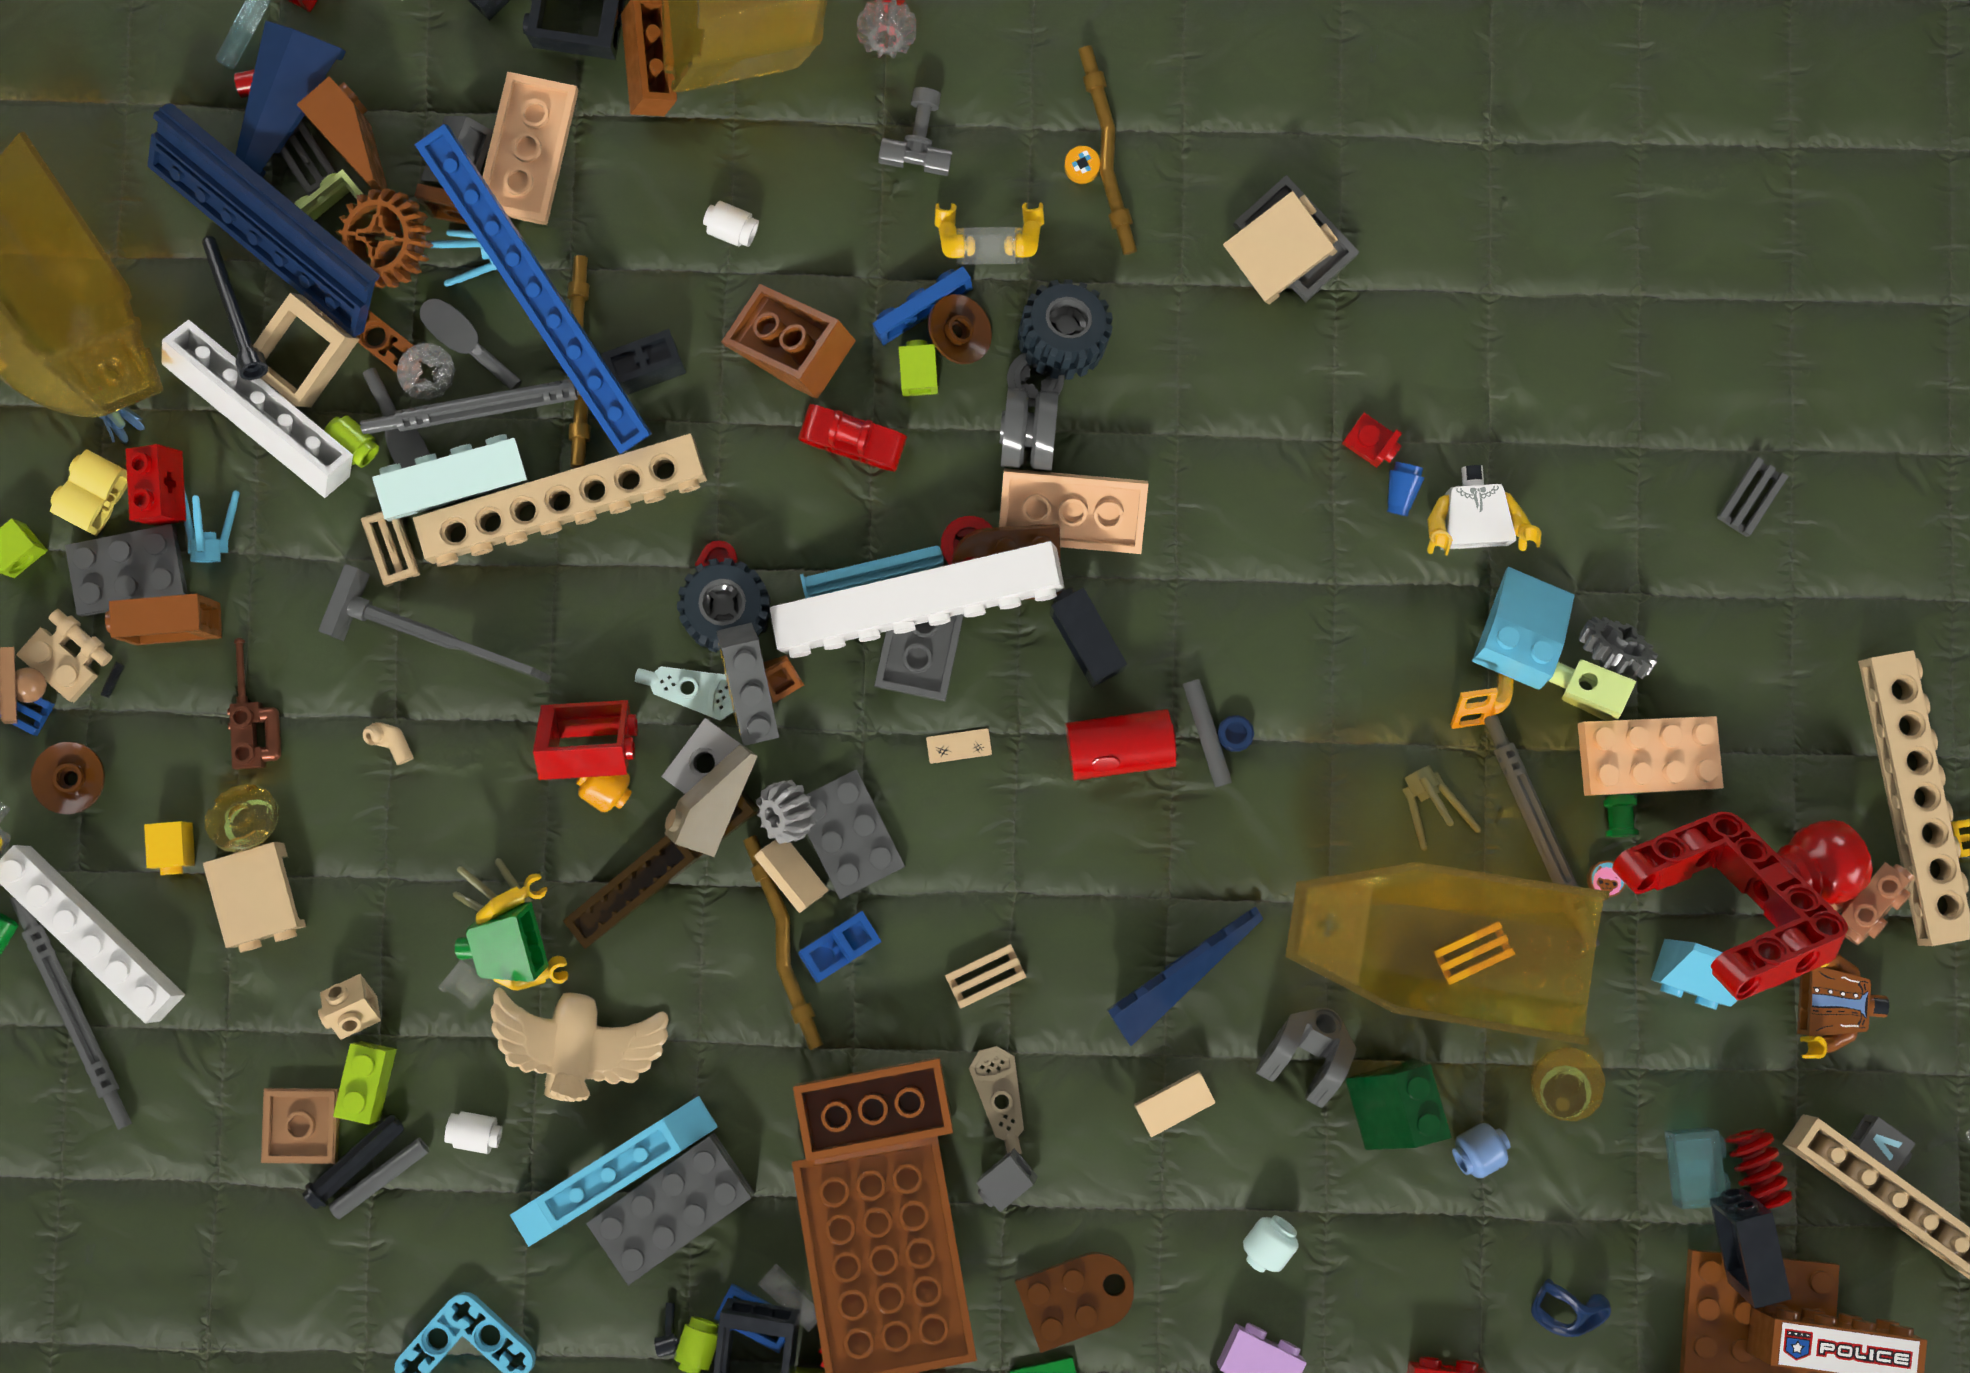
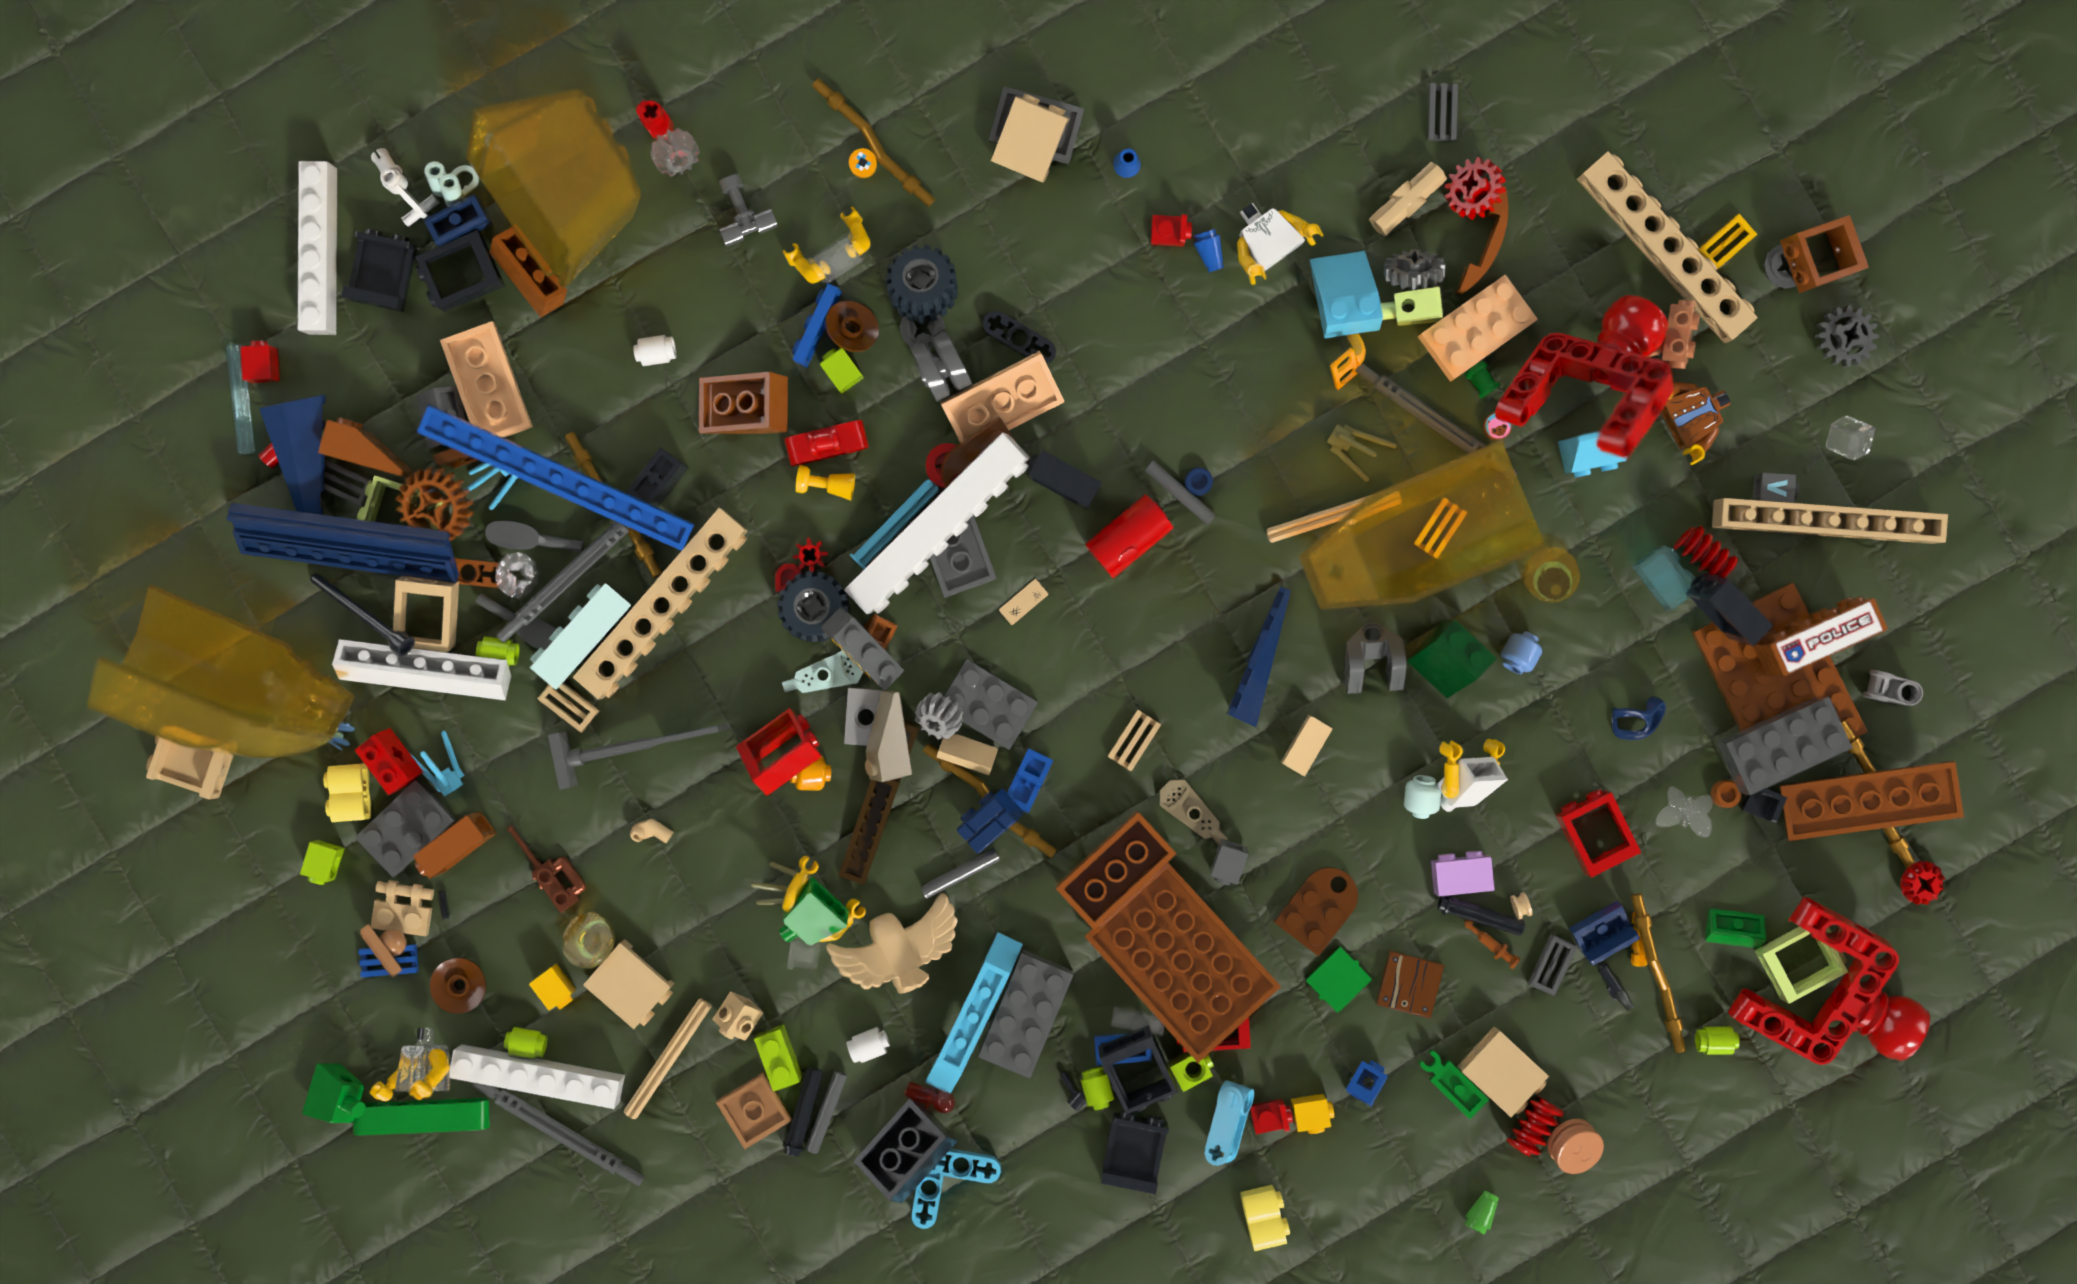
camera: 30 degrees left, 5 degrees up
none -> lime brick [504,1027,548,1059]
none -> tan axle [624,998,711,1119]
none -> red gear [793,538,829,572]
none -> yellow piece [795,465,855,501]
none -> black brick [853,1099,958,1203]
none -> clear red axle [905,1082,955,1114]
none -> dark grey piece [920,848,1000,899]
none -> dark blue brick [957,789,1024,853]
none -> black beam [983,311,1056,365]
none -> blue cone [1113,149,1141,178]
none -> tan axle [1266,488,1400,542]
none -> tan piece [1369,161,1447,237]
none -> white torso [1438,739,1508,812]
none -> red gear [1445,157,1506,220]
none -> dark orange slope [1455,186,1508,295]

